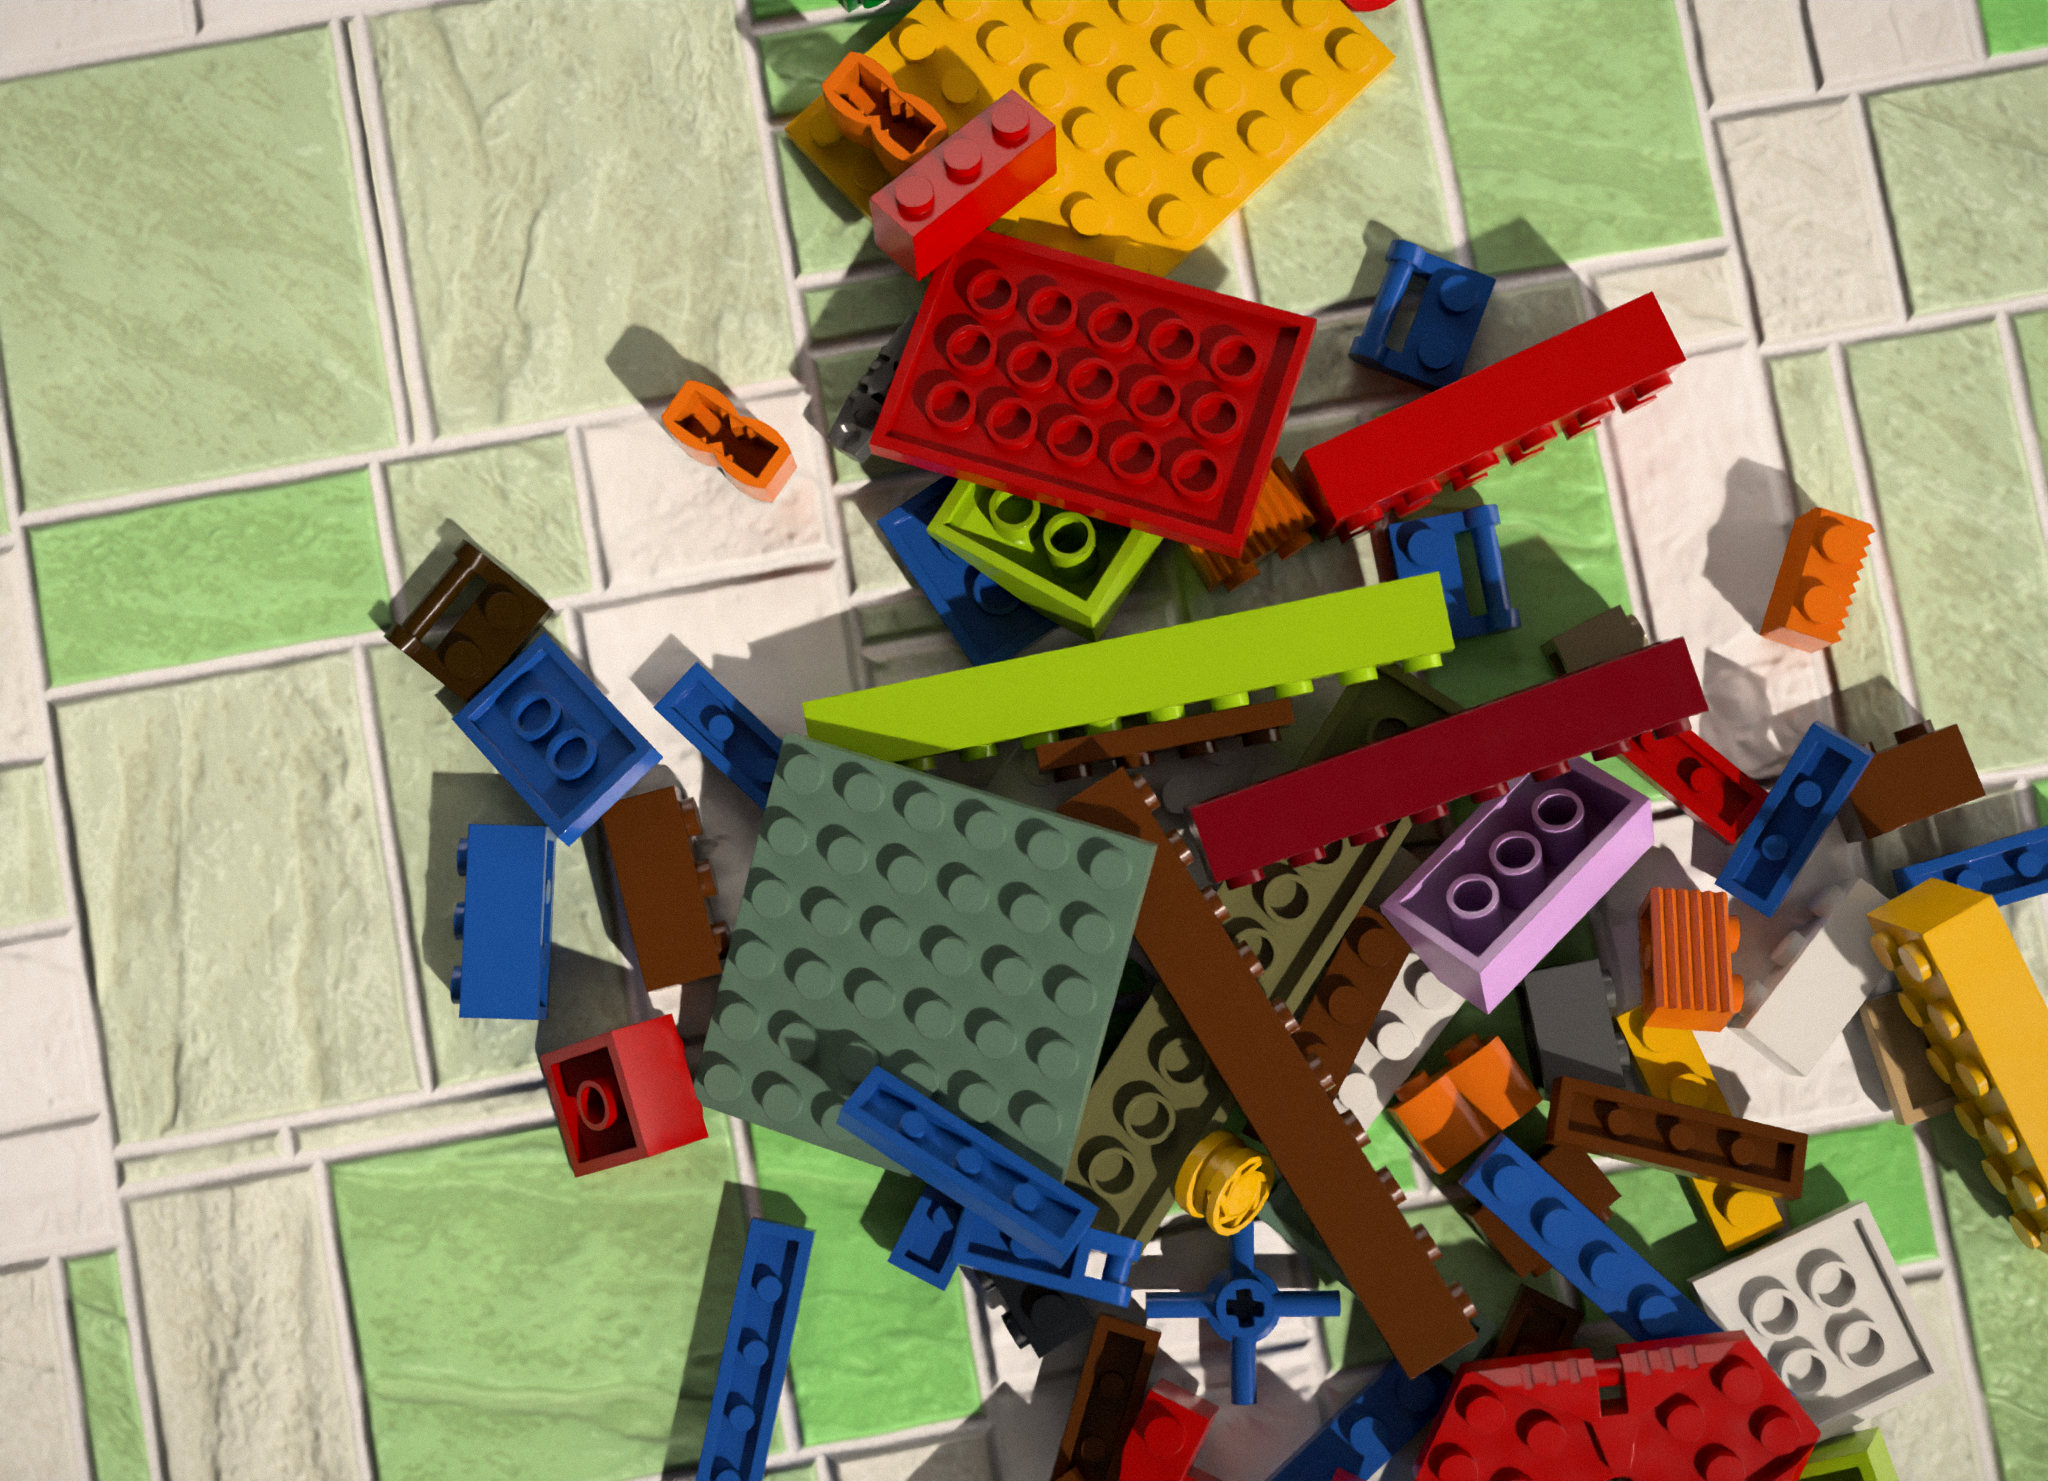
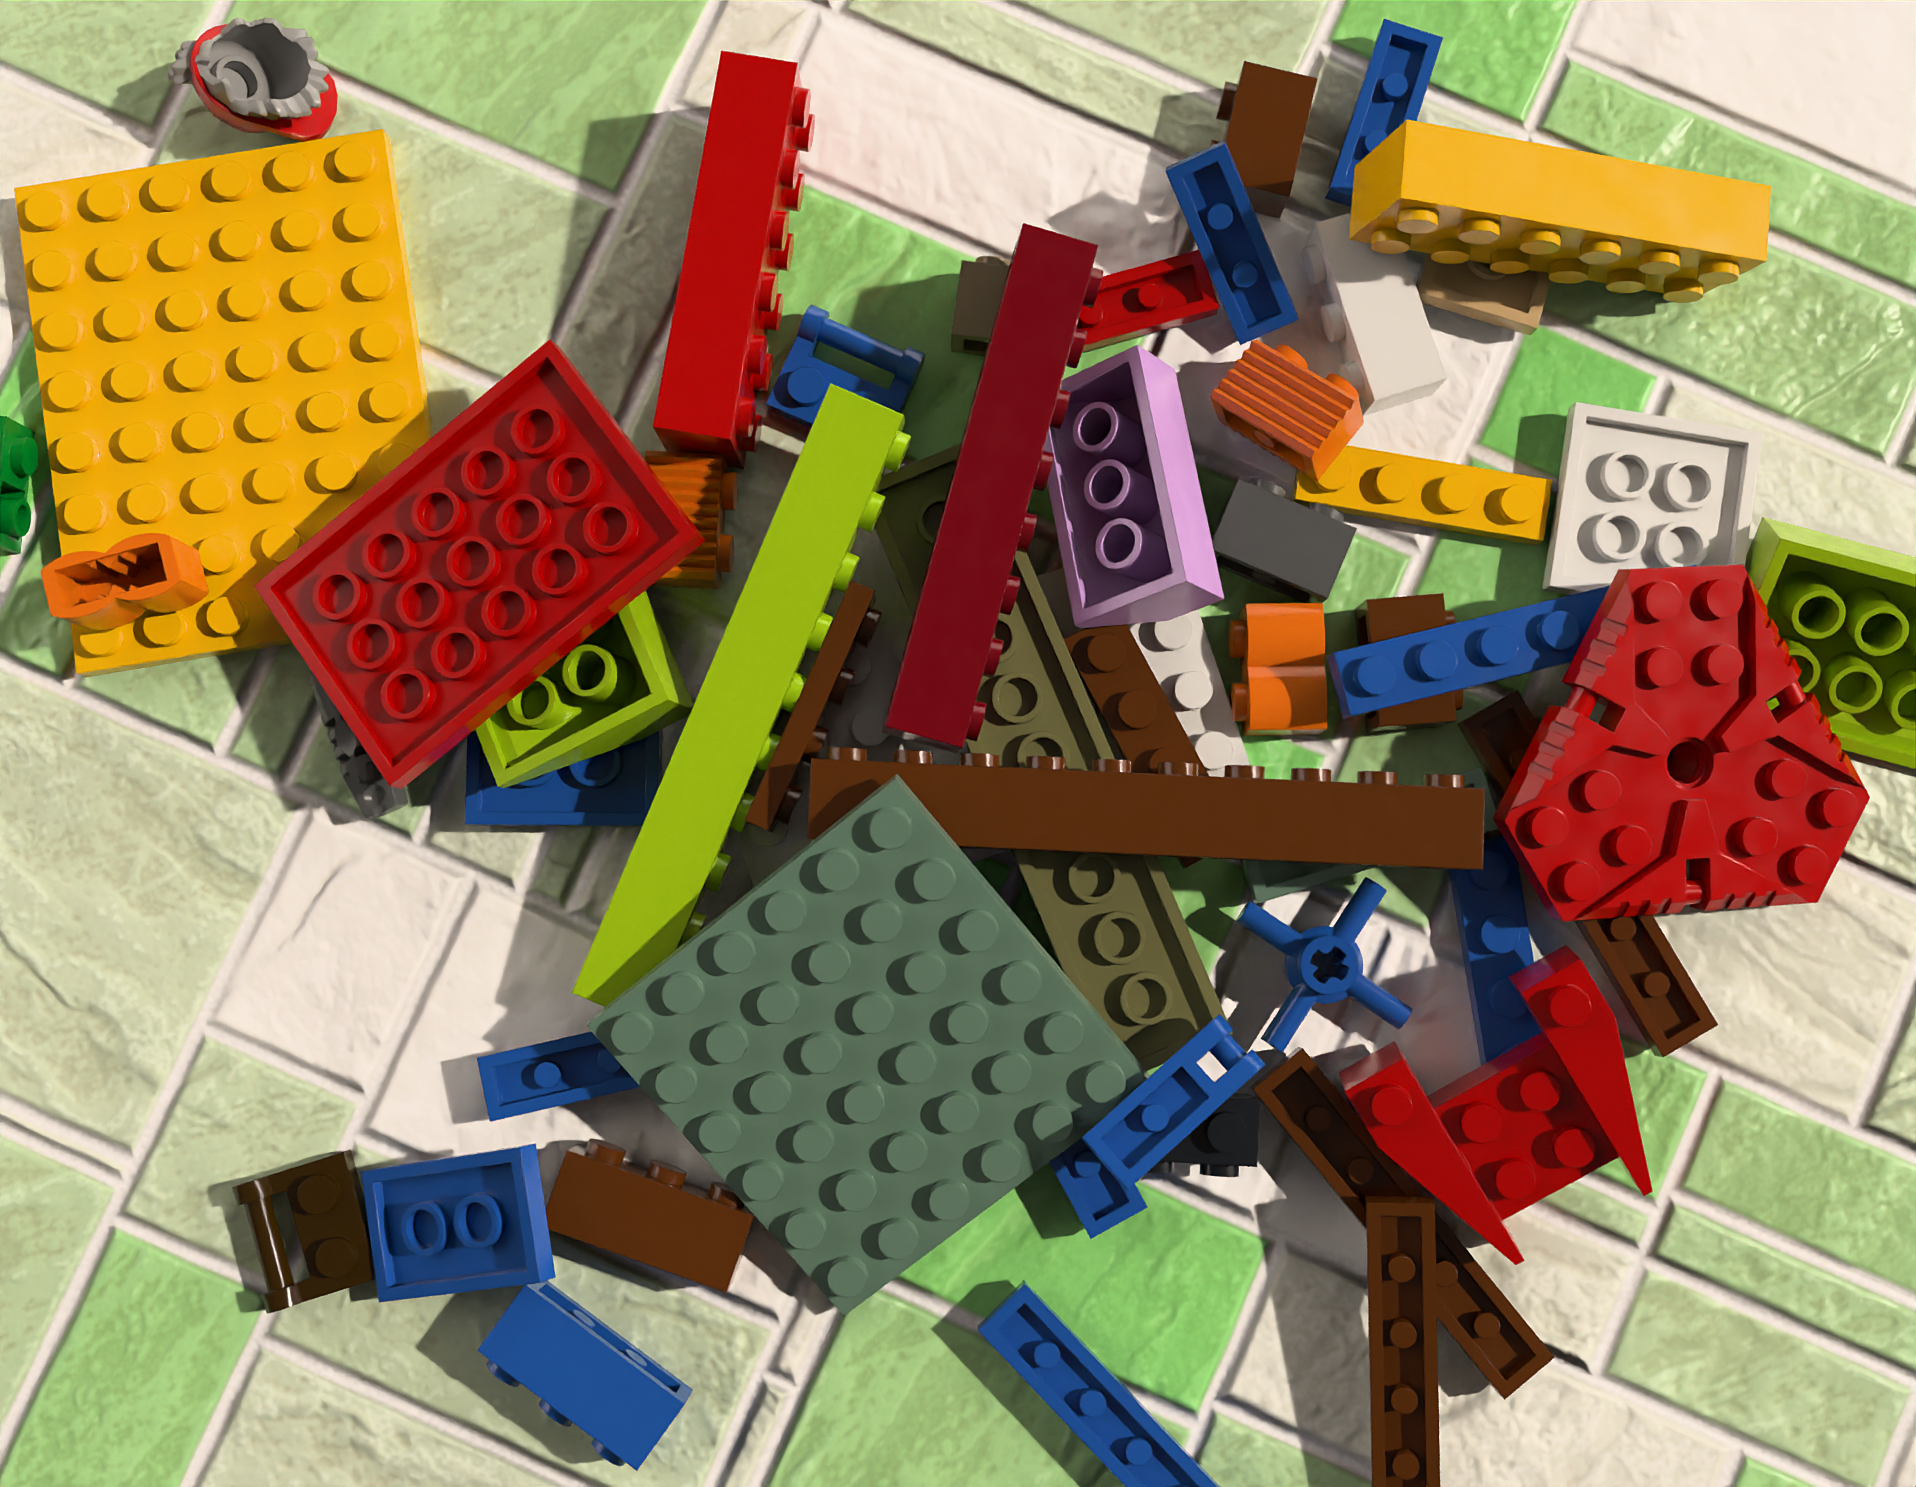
camera: 55 degrees left, 0 degrees up
red slope [539,1013,709,1178] -> none
orange brick [661,380,797,502] -> none
blue plate [836,1065,1099,1269] -> none
red brick [869,89,1057,282] -> none
yellow wheel [1175,1130,1275,1236] -> none
blue plate [1348,239,1496,392] -> none
reddish brown plate [1544,1075,1808,1201] -> none
orange brick [1759,507,1875,653] -> none

